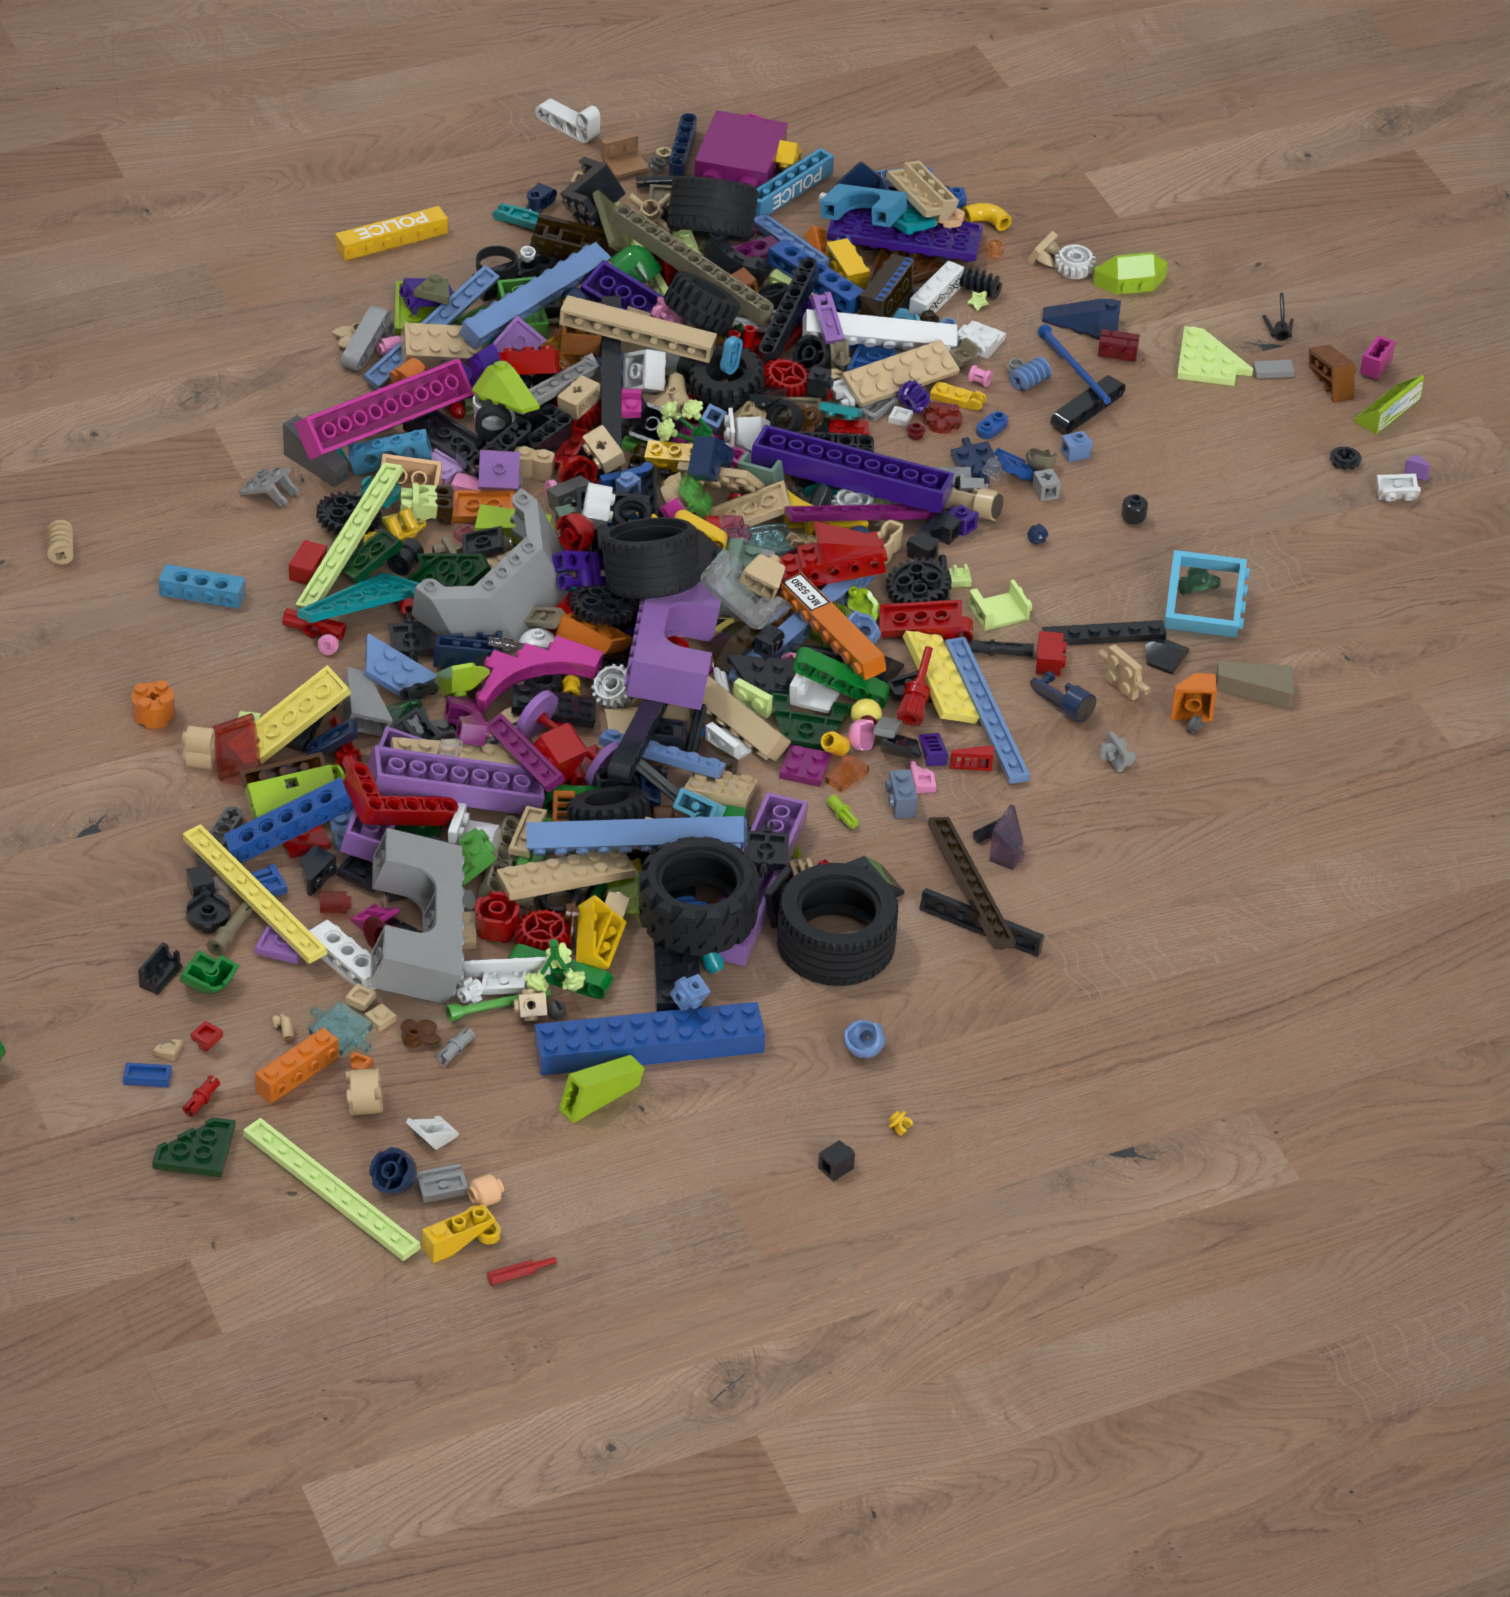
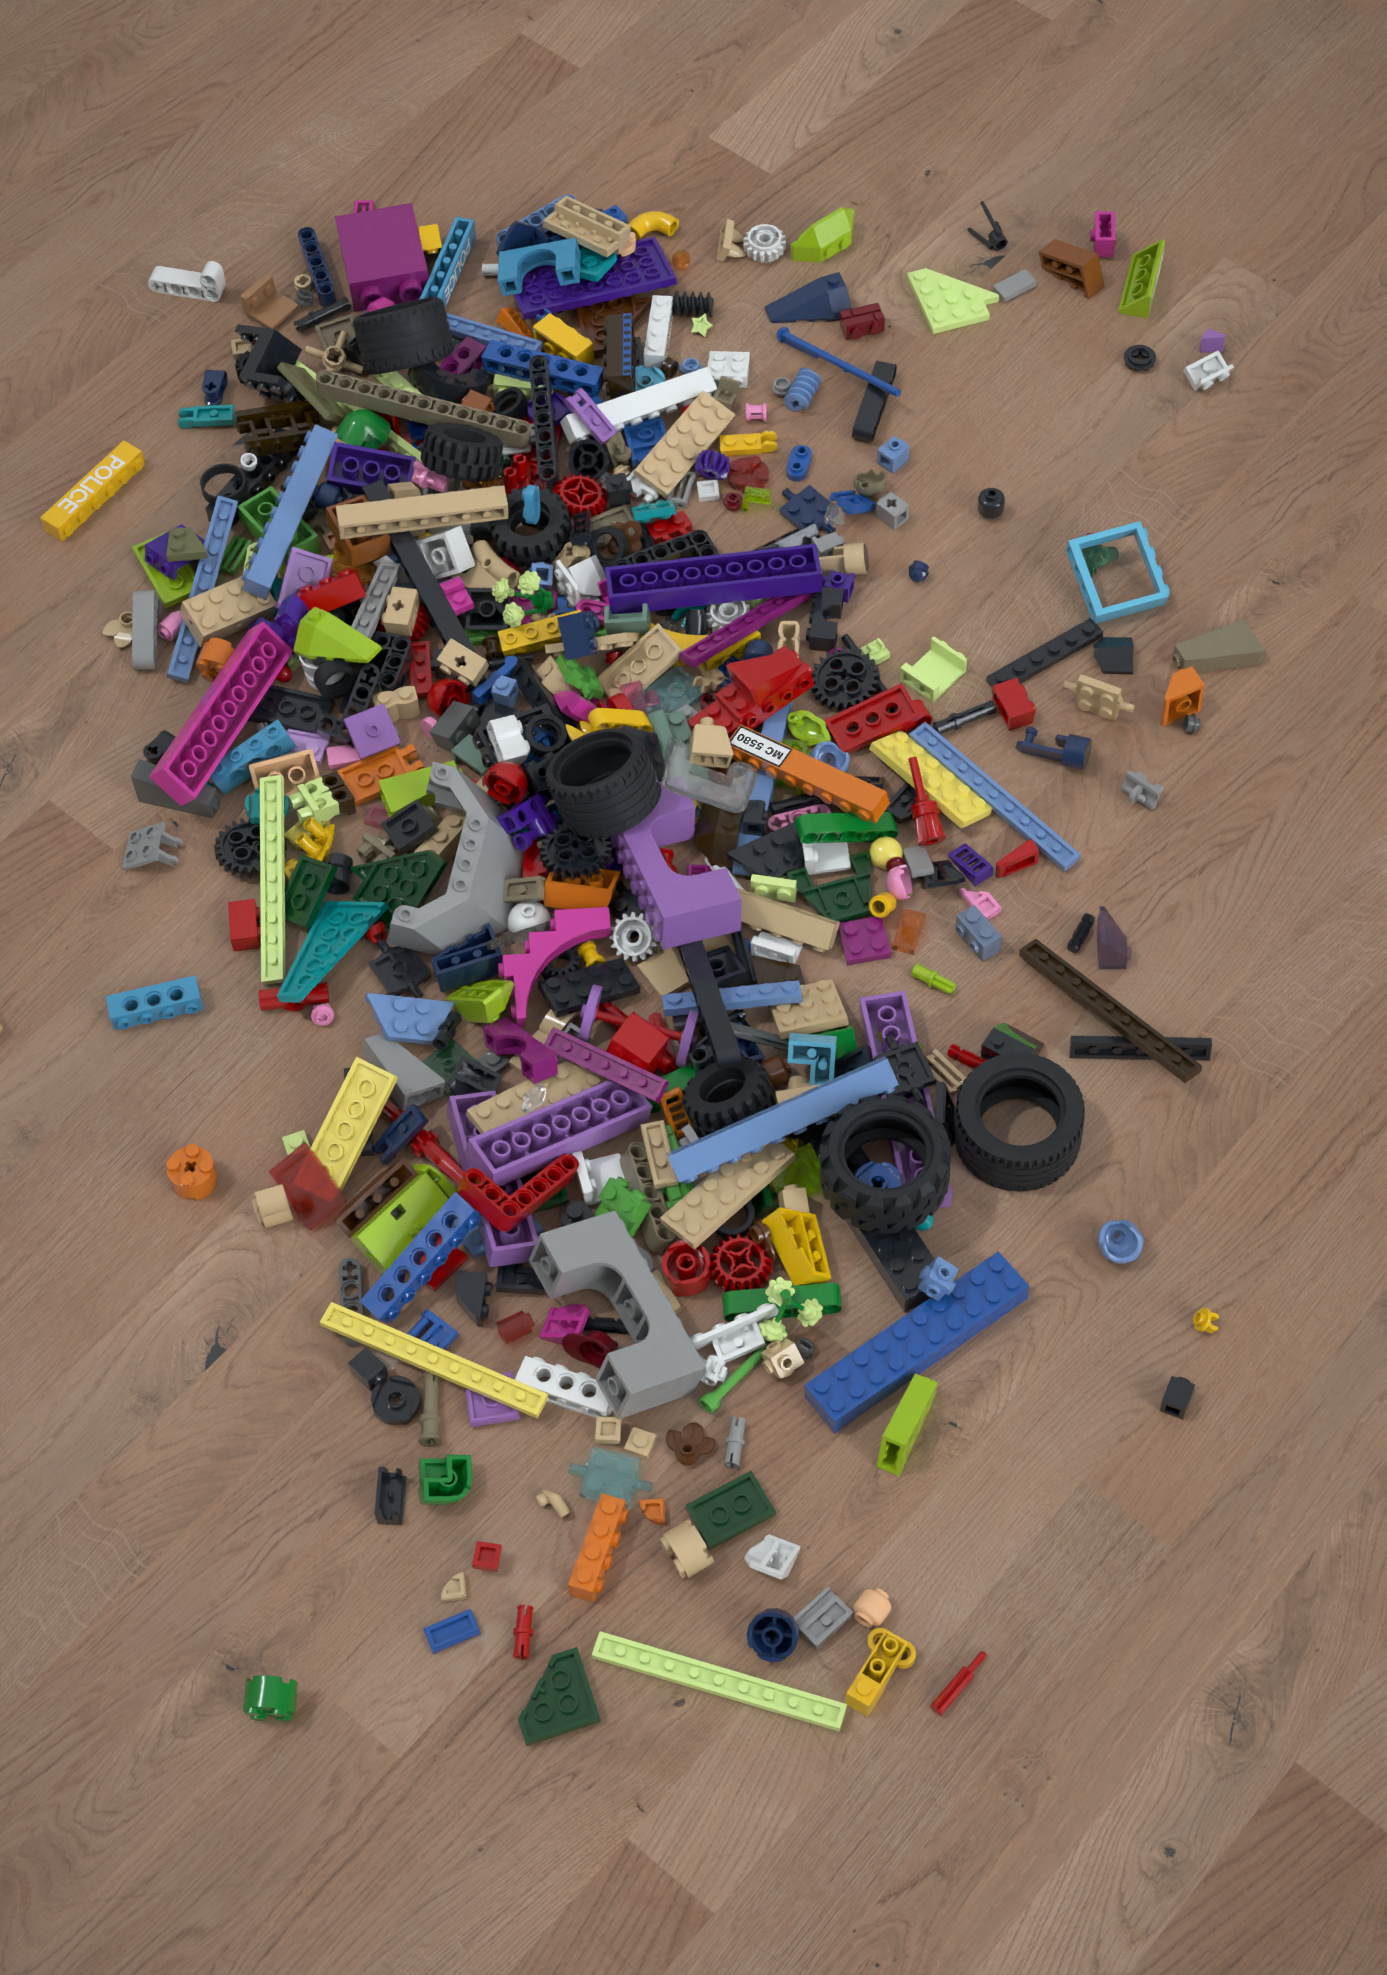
camera: 20 degrees left, 15 degrees up
none -> dark green plate [685,1471,776,1550]
none -> clear neon green tile [741,486,772,512]

